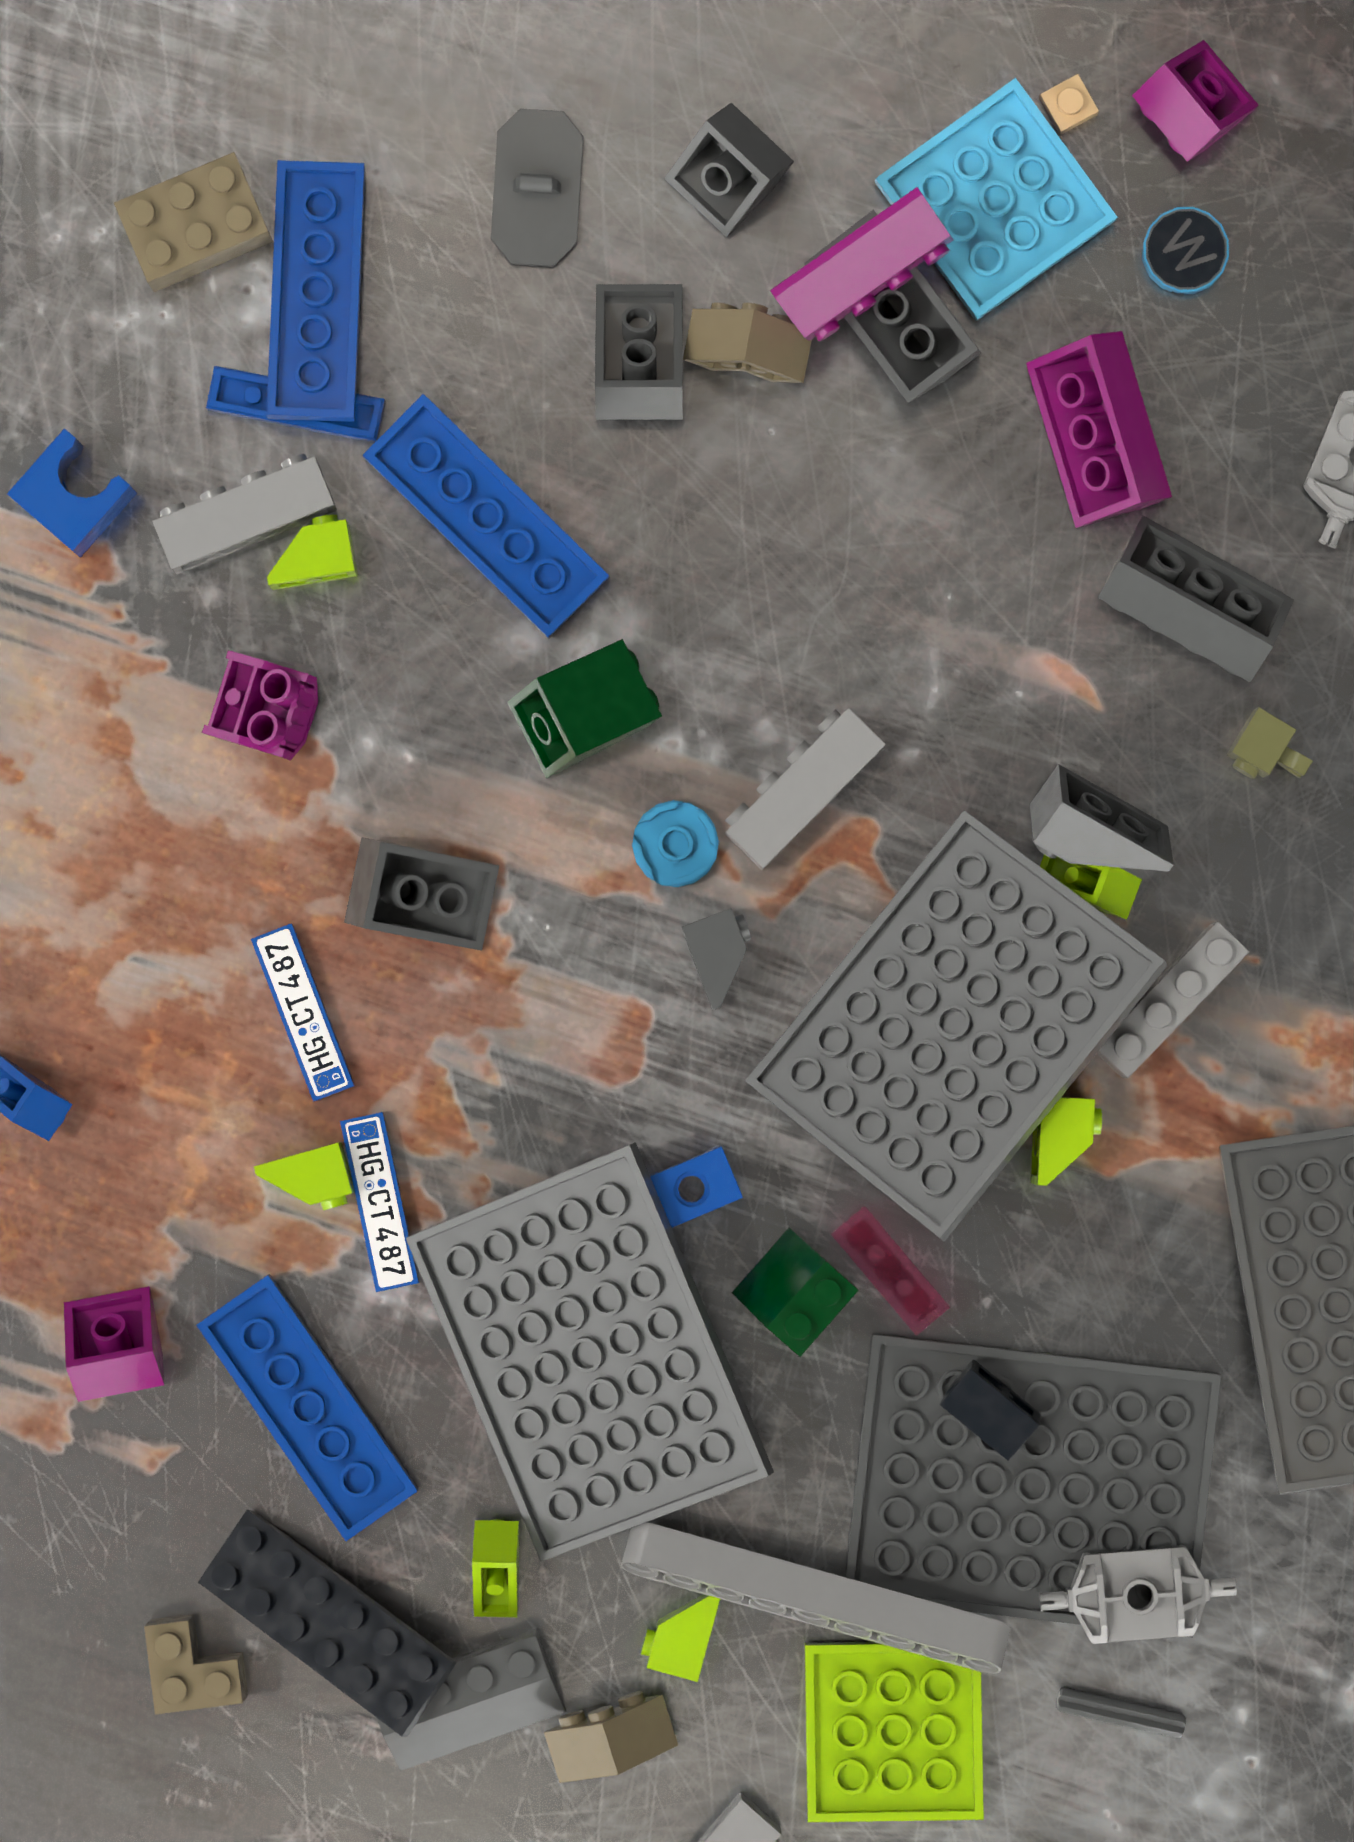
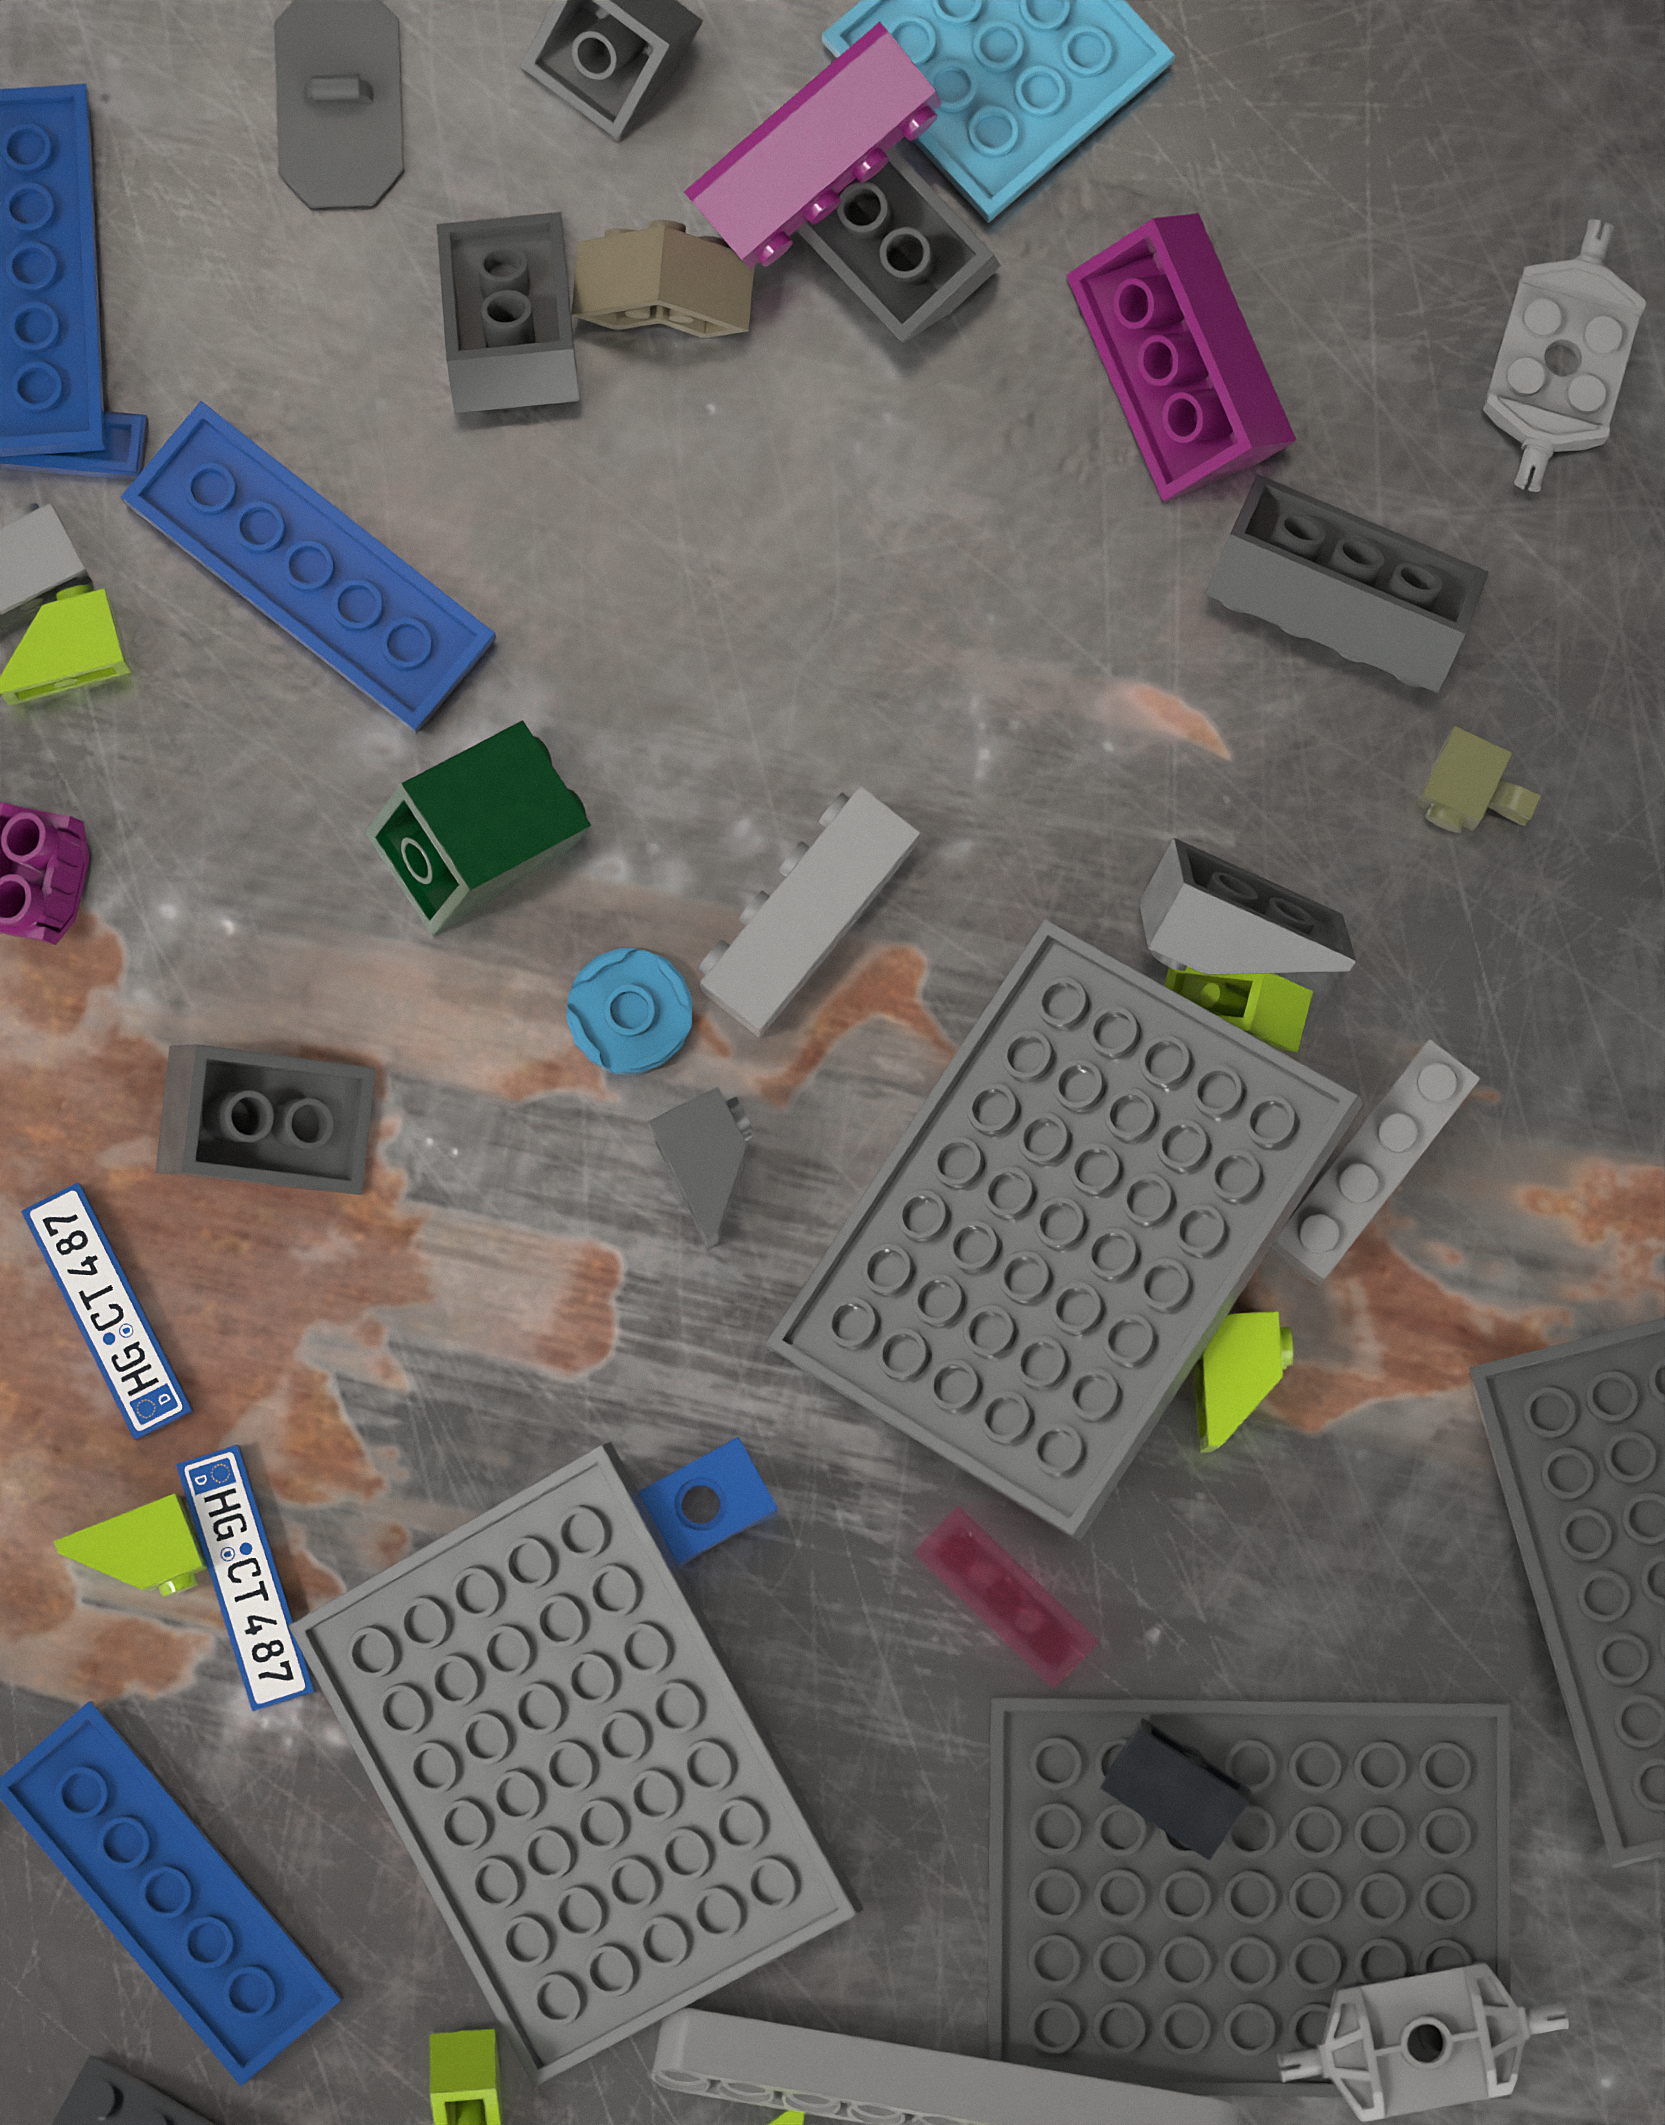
camera: 10 degrees left, 5 degrees down
dark green slope [732,1227,859,1357] -> none
black tile [1142,207,1229,294] -> none

